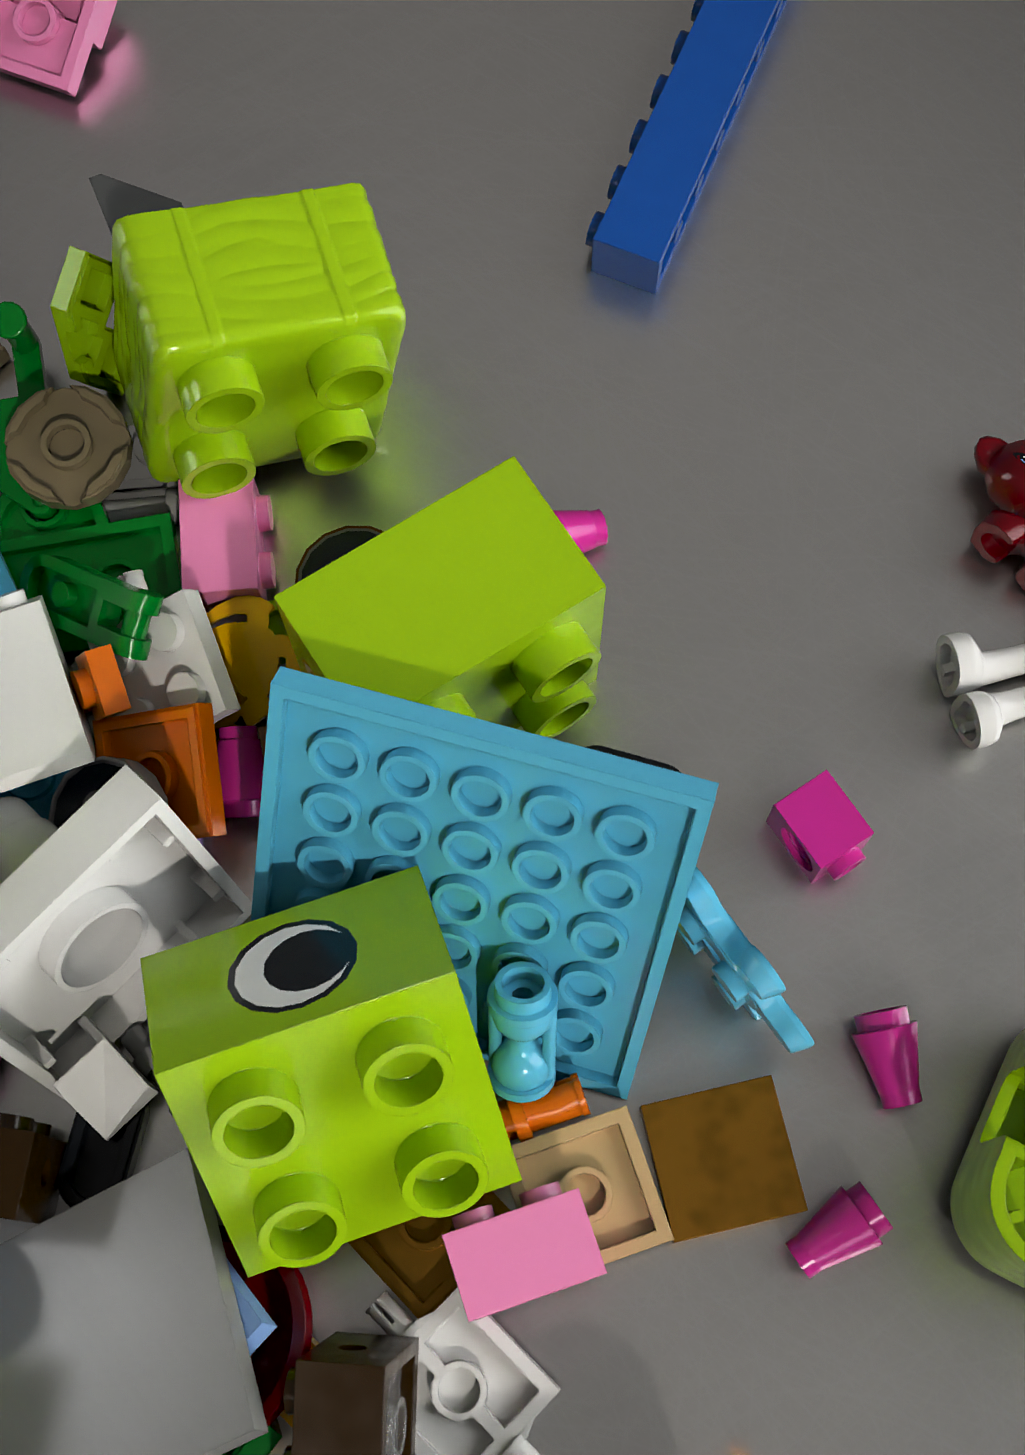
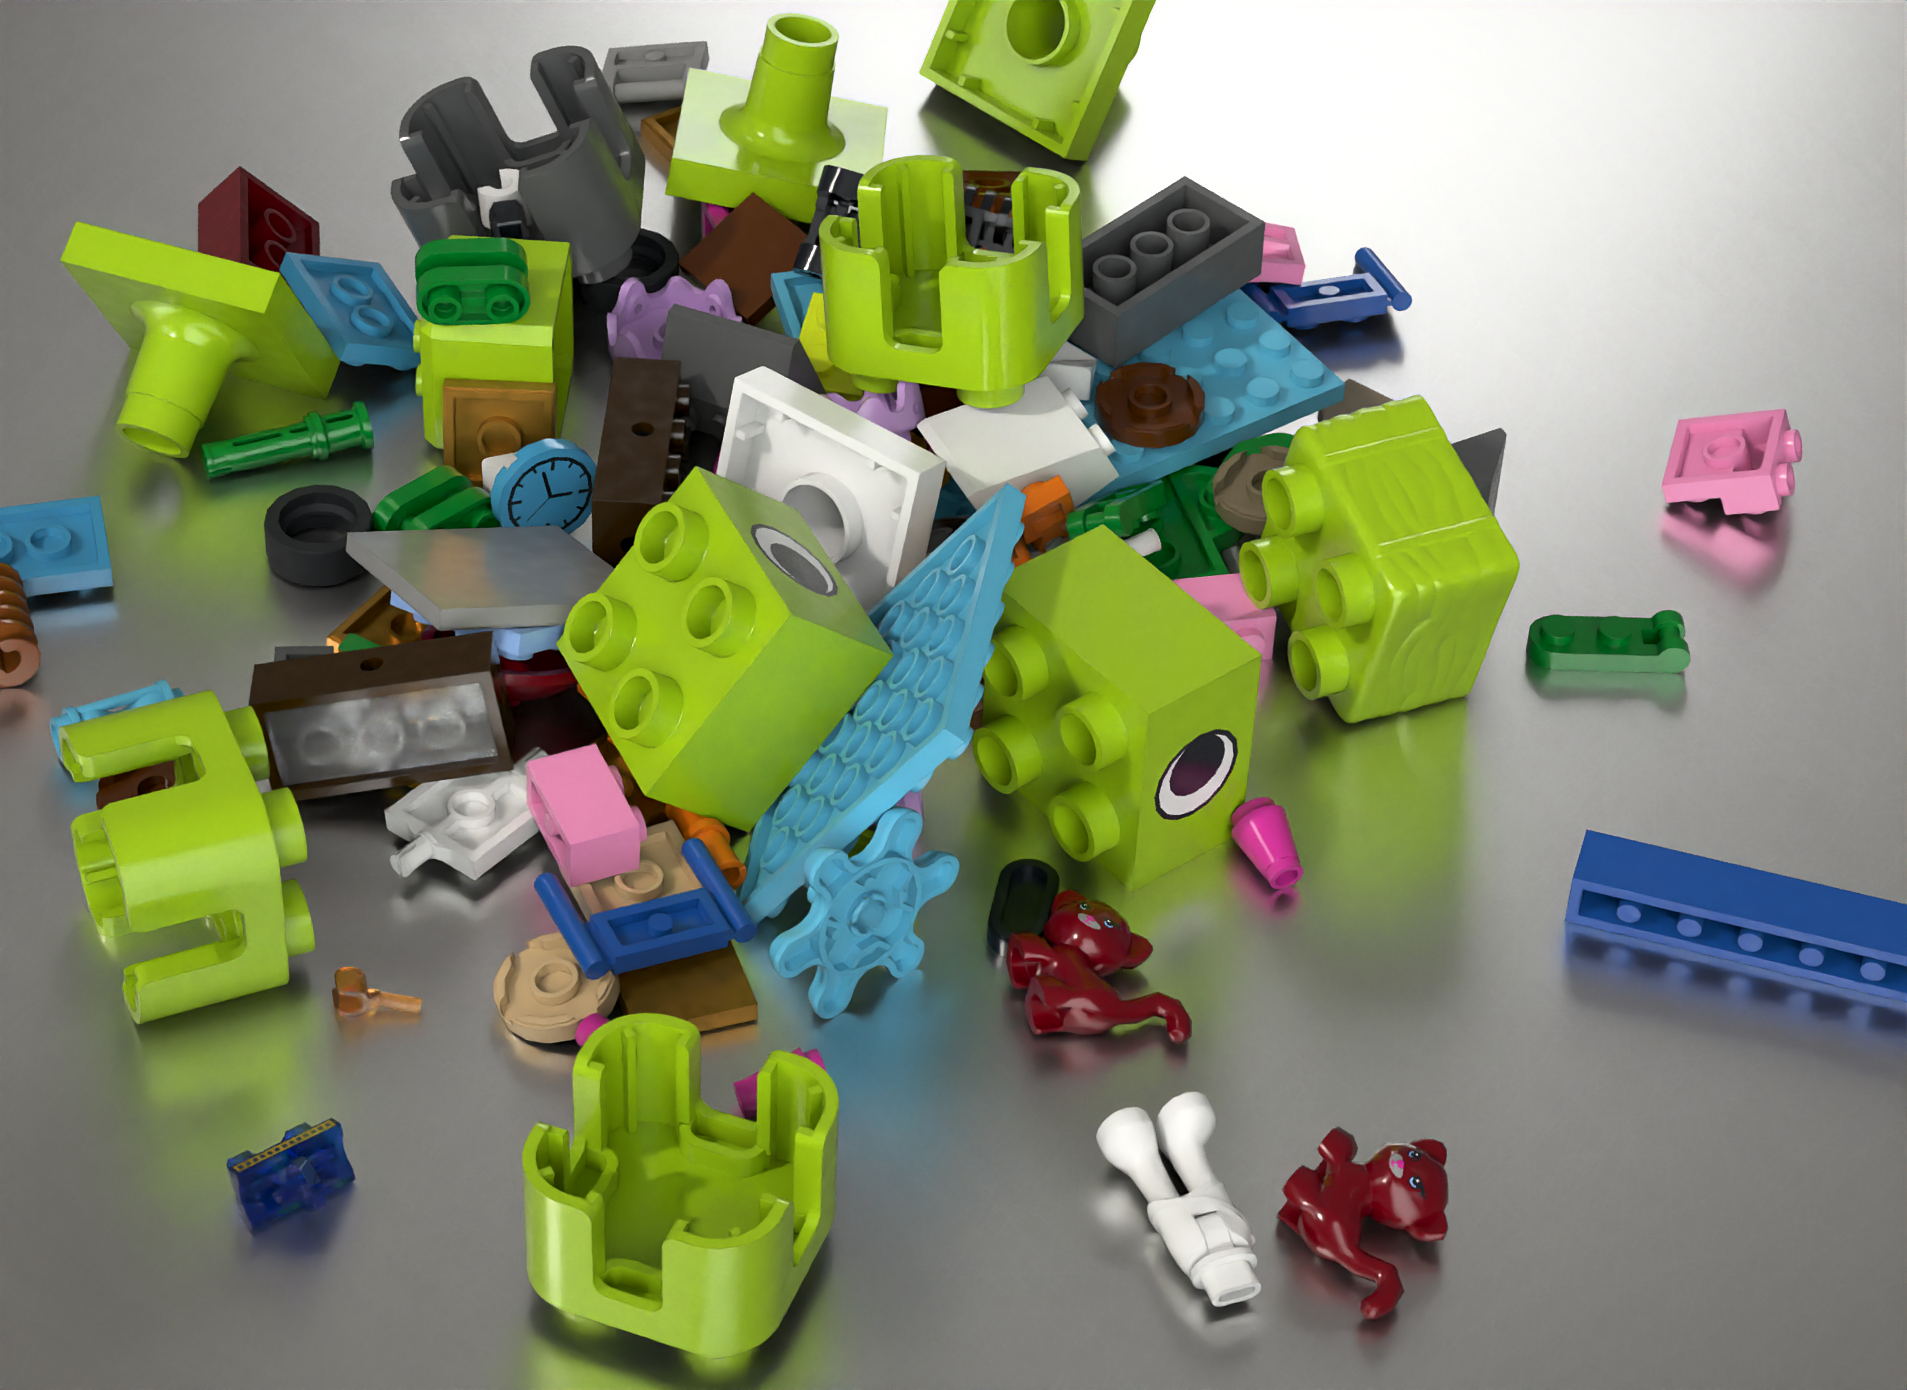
camera: 80 degrees right, 30 degrees down
medium azure piece [487,961,558,1103] -> none
dark pink brick [766,770,874,883] -> none
none -> tan tile [493,932,620,1043]
none -> blue plate [534,838,757,980]
none -> dark red animal [1006,889,1192,1044]
none -> green plate [1526,610,1691,673]

